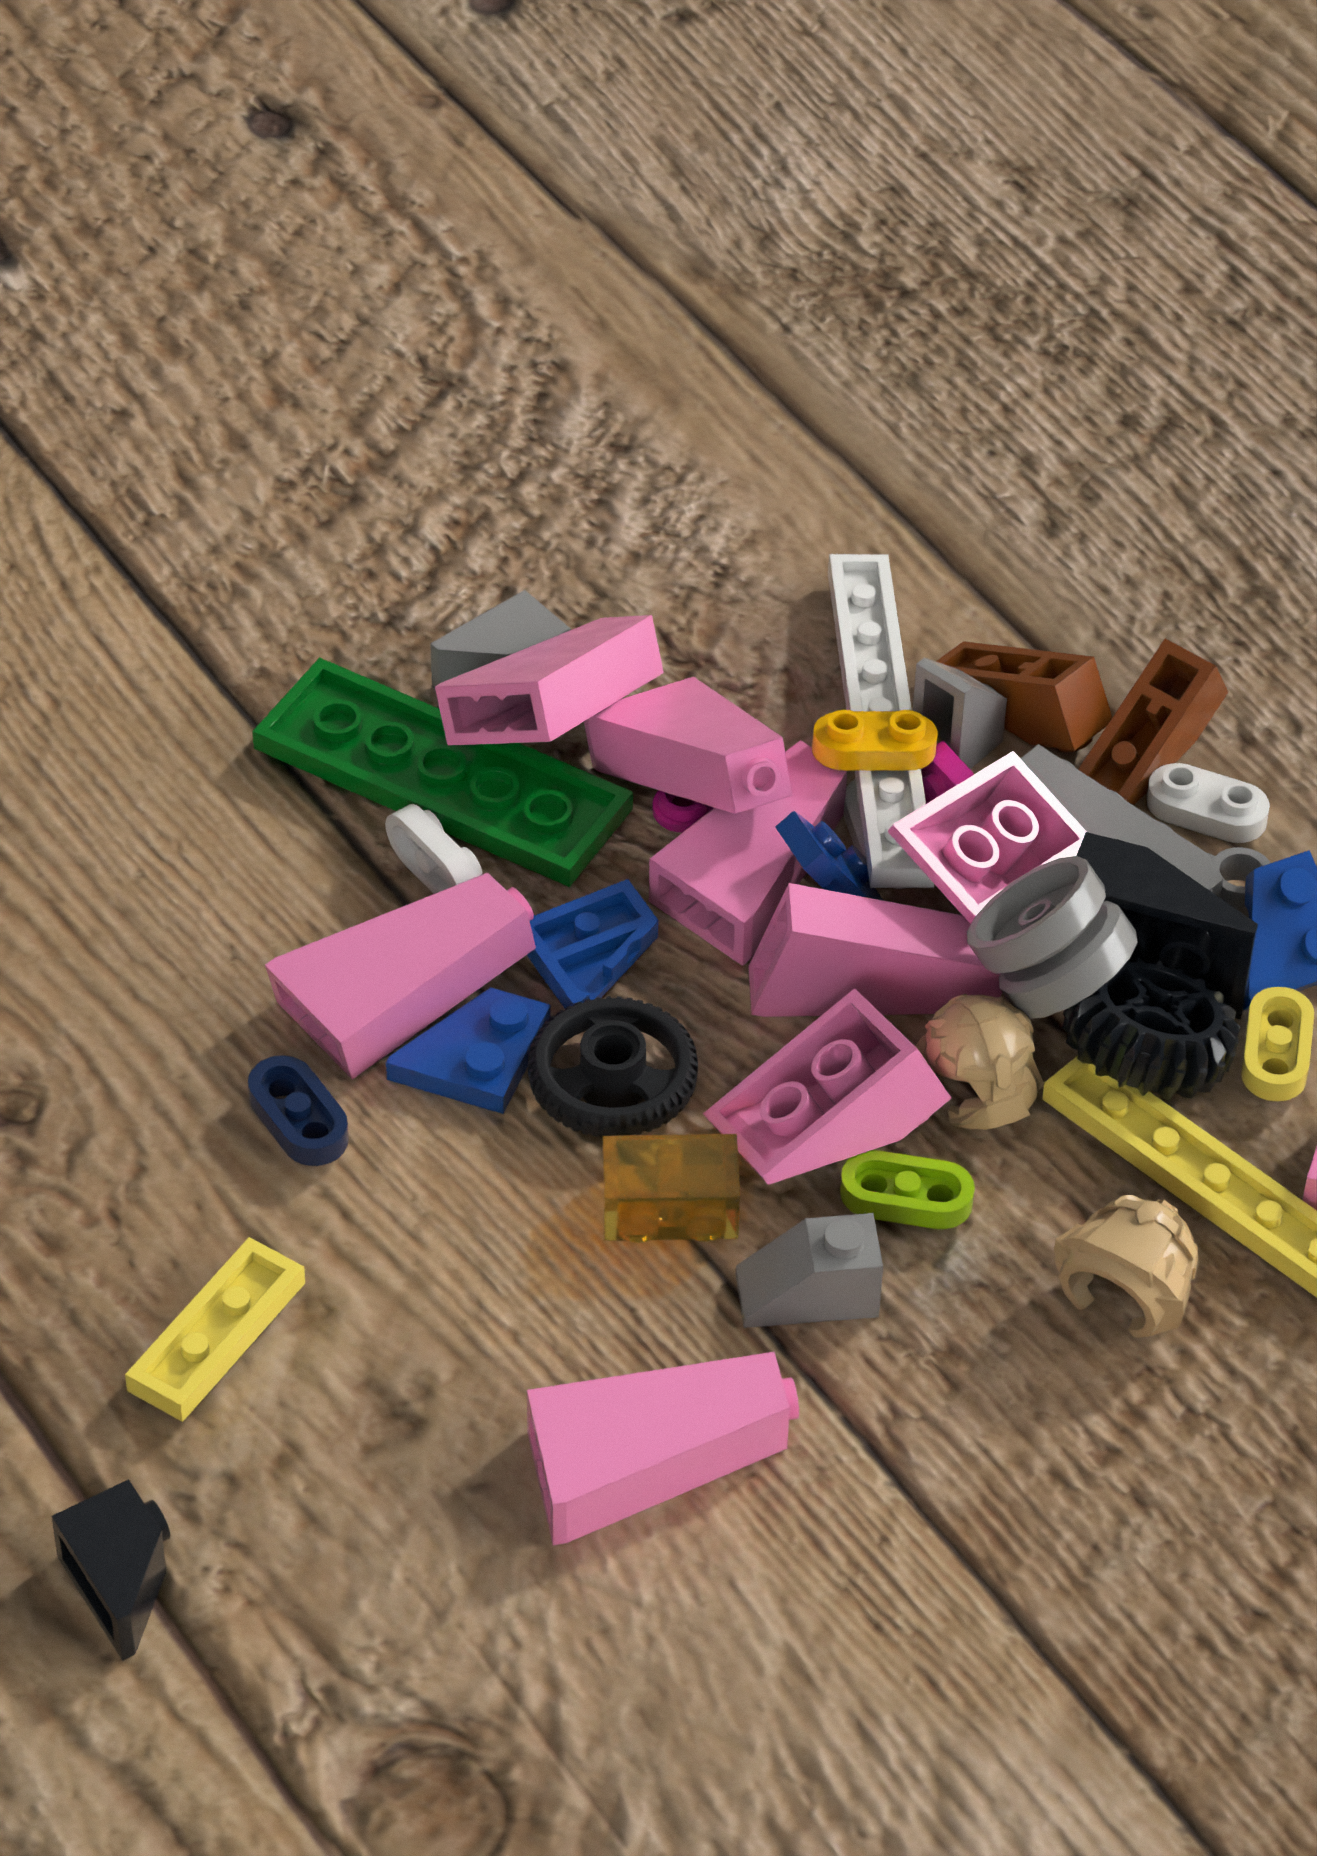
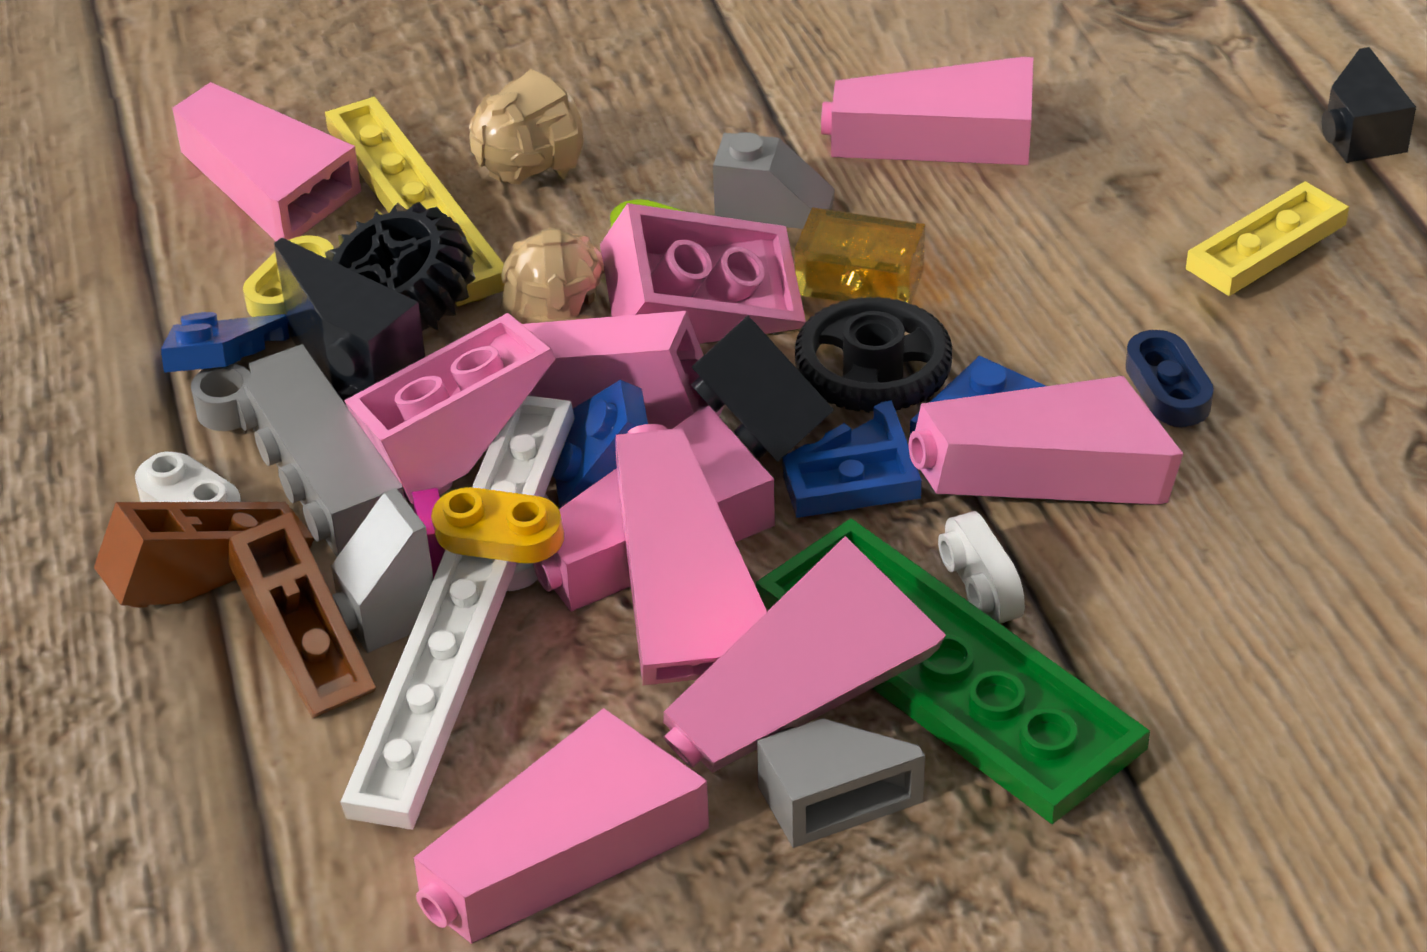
camera: 160 degrees left, 5 degrees down
light grey wheel [967,856,1138,1019] -> none
none -> bright pink slope [414,708,709,944]
none -> black slope [691,315,834,462]

